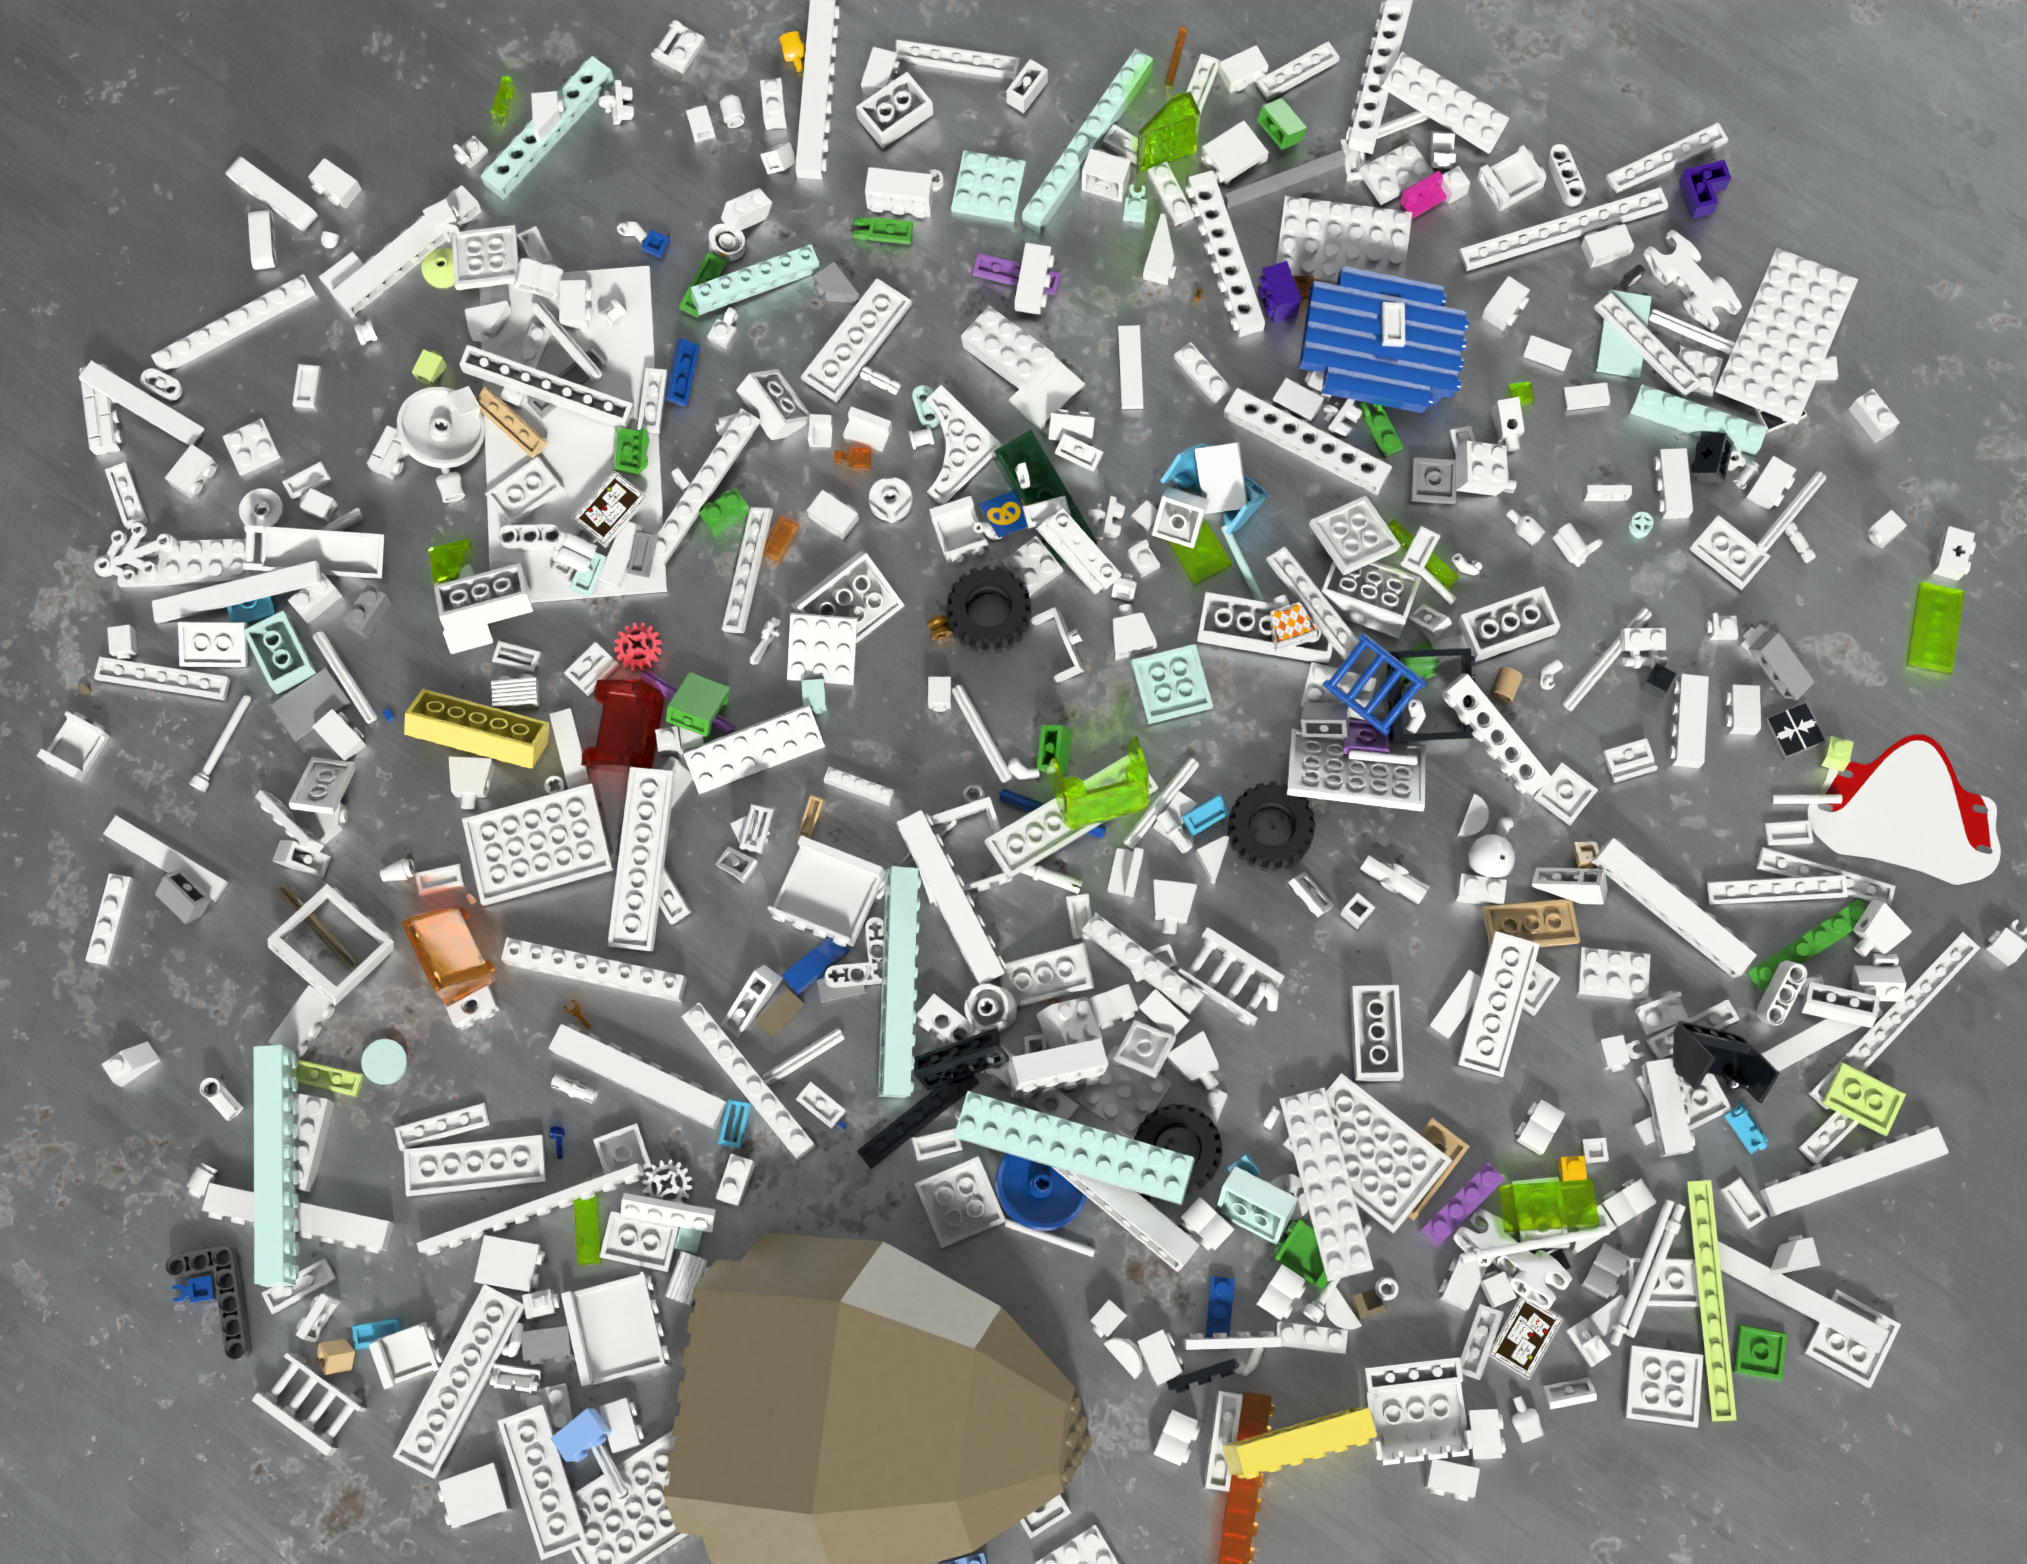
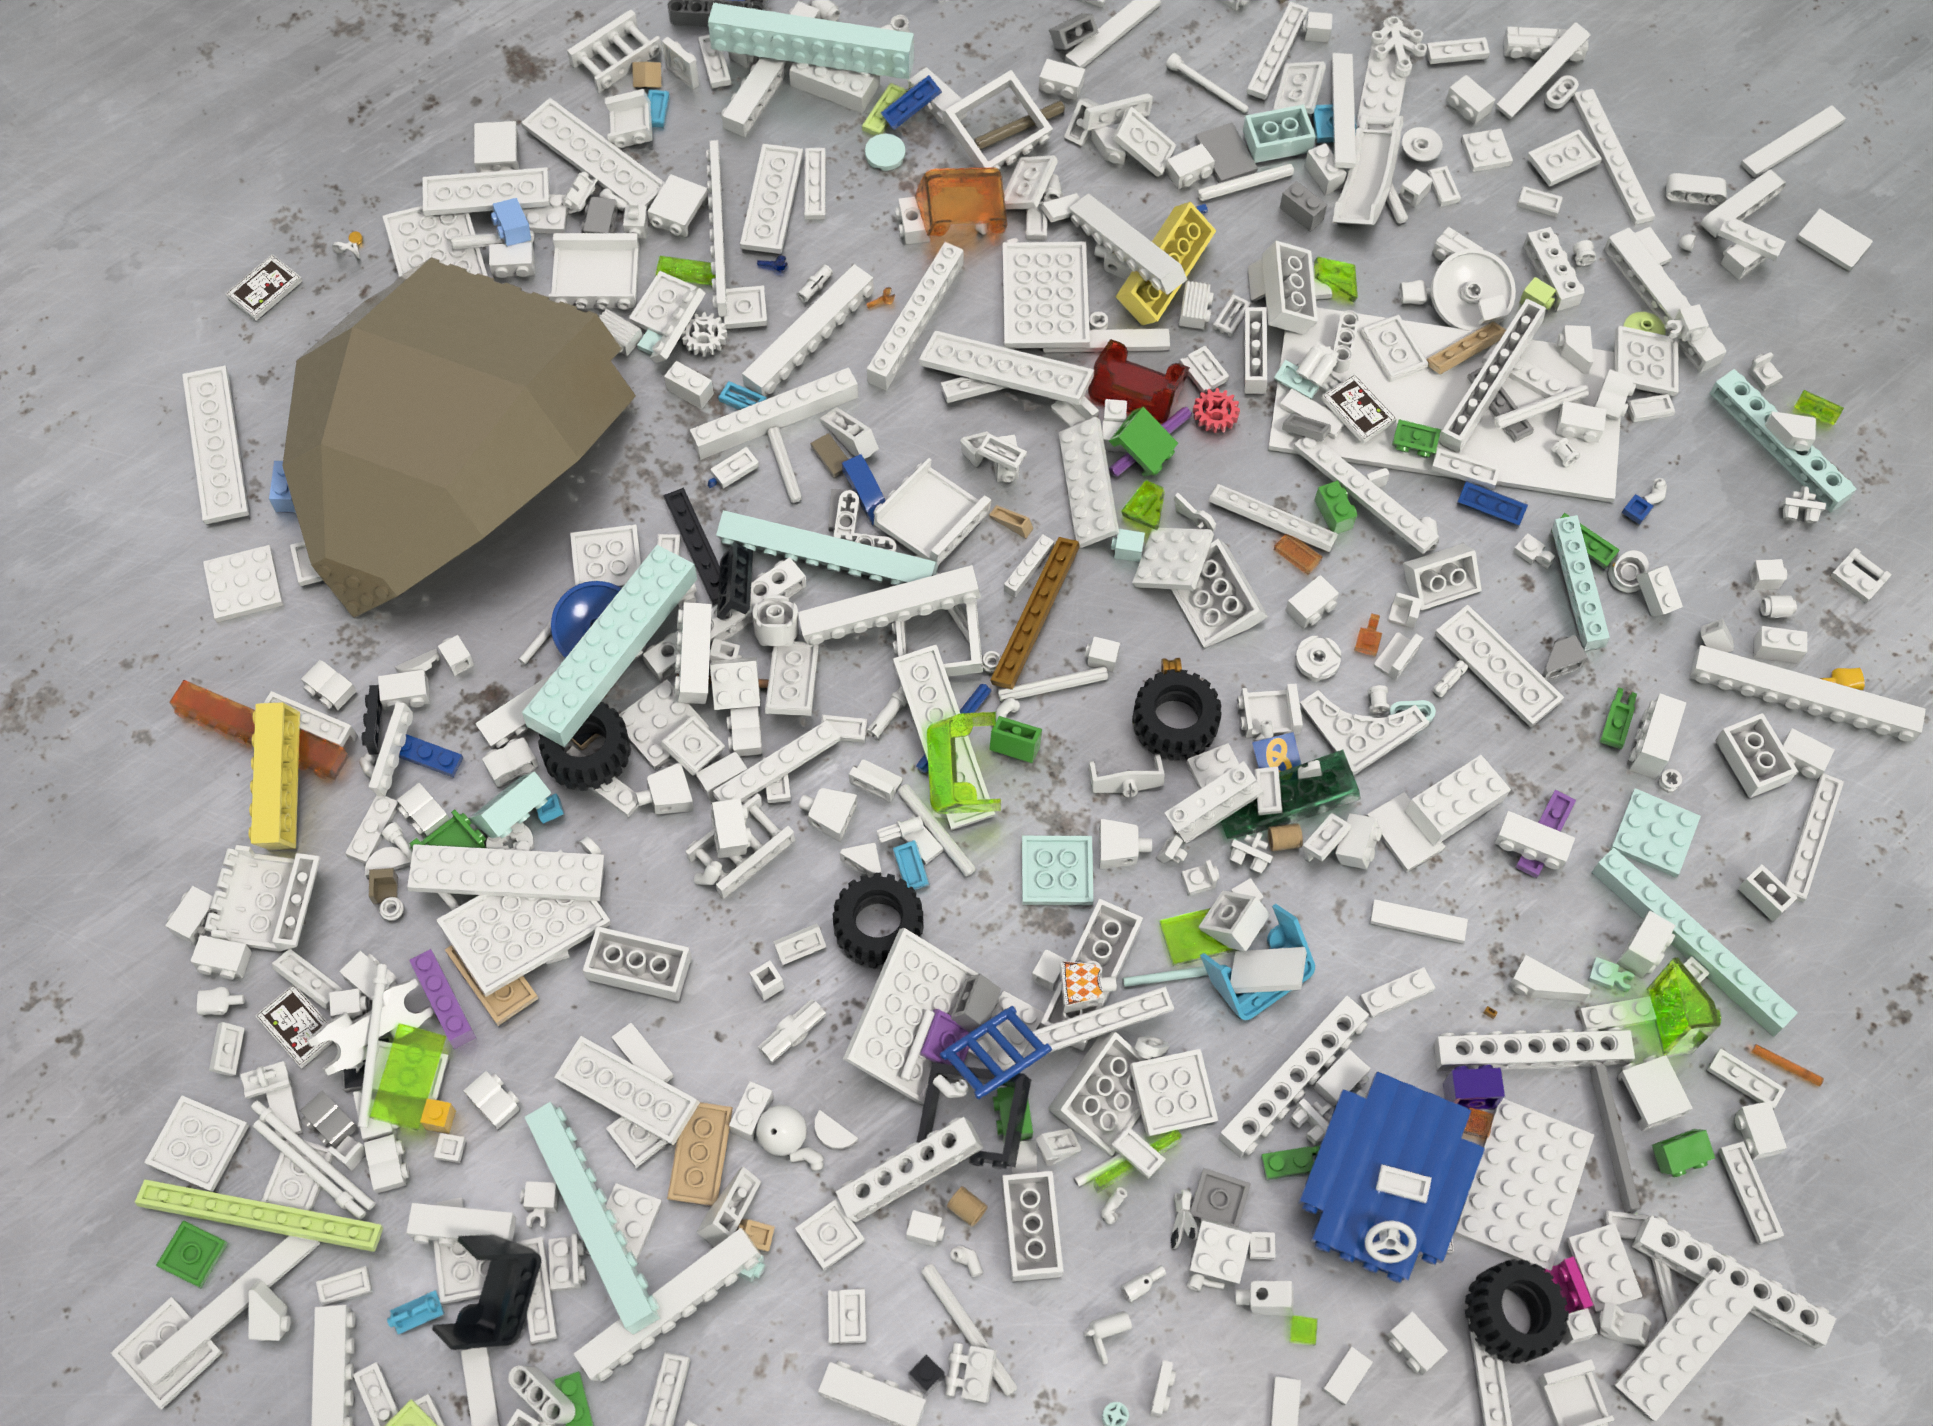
camera: 100 degrees right, 10 degrees down
none -> white panel [328,1135,366,1171]
none -> light aqua brick [525,1102,660,1334]
none -> white brick [710,798,752,859]
none -> blue plate [881,75,942,130]
none -> white brick [906,1210,946,1247]
none -> pearl gold plate [990,537,1080,690]
none -> white plate [999,155,1058,210]
none -> white panel [1032,950,1067,991]
none -> white brick [1039,59,1085,100]
none -> white tile [1041,193,1080,223]
none -> white brick [1069,193,1187,295]
none -> clear neon green wing [1121,480,1165,530]
none -> white plate [1134,1036,1170,1060]
none -> white piece [1171,1189,1198,1249]
none -> white brick [1244,307,1267,394]
none -> tan piece [1268,823,1303,852]
none -> white piece [1365,1221,1416,1263]
none -> black tyre [1465,1259,1569,1364]
none -> white brick [1523,227,1584,311]
none -> white plate [1527,130,1602,187]
none -> white plate [1718,216,1786,261]
none -> white tile [1741,105,1846,178]
none -> white tile [1796,209,1873,272]

